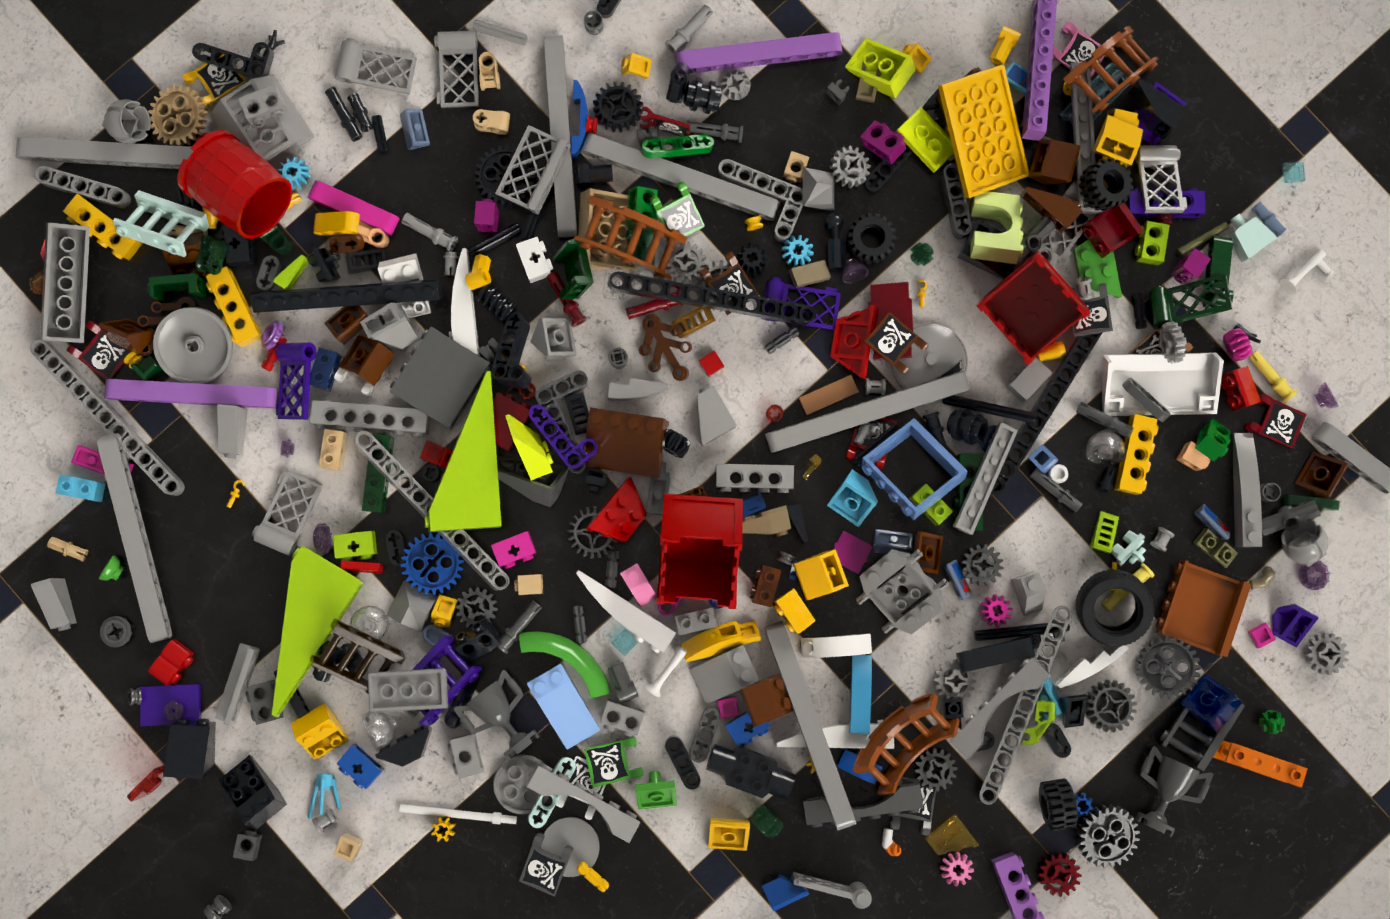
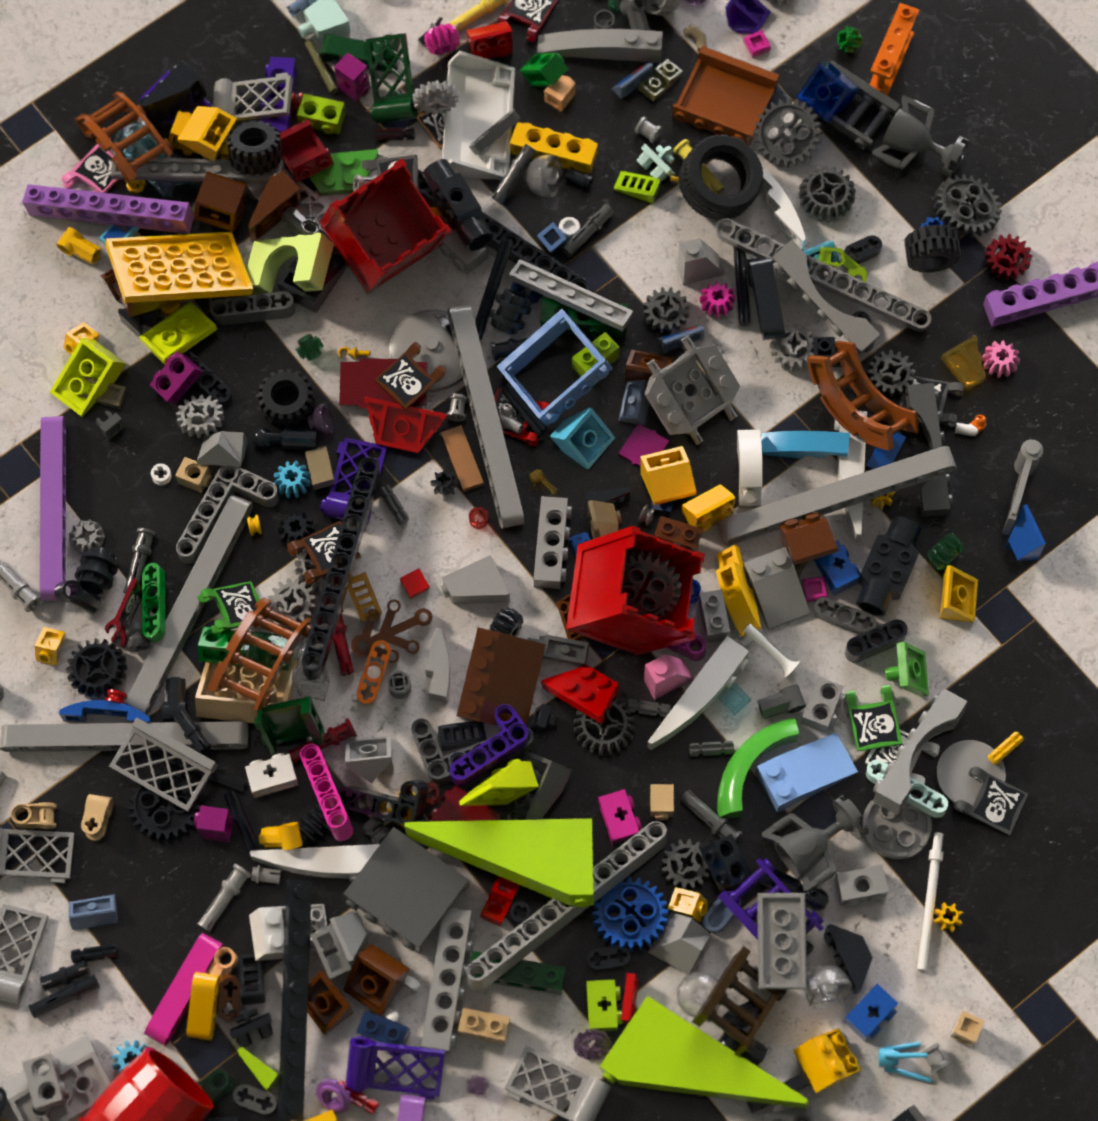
camera: 75 degrees left, 15 degrees down
black slope [1060,694,1087,728] -> none
none -> white bush [151,464,172,486]
none -> black pin [174,710,212,754]
none -> dark pink beam [300,744,353,841]
none -> orange beam [356,640,391,704]
none -> black brick [422,159,493,252]
none -> black gear [430,469,458,498]
none -> dark grey gear [621,550,682,617]

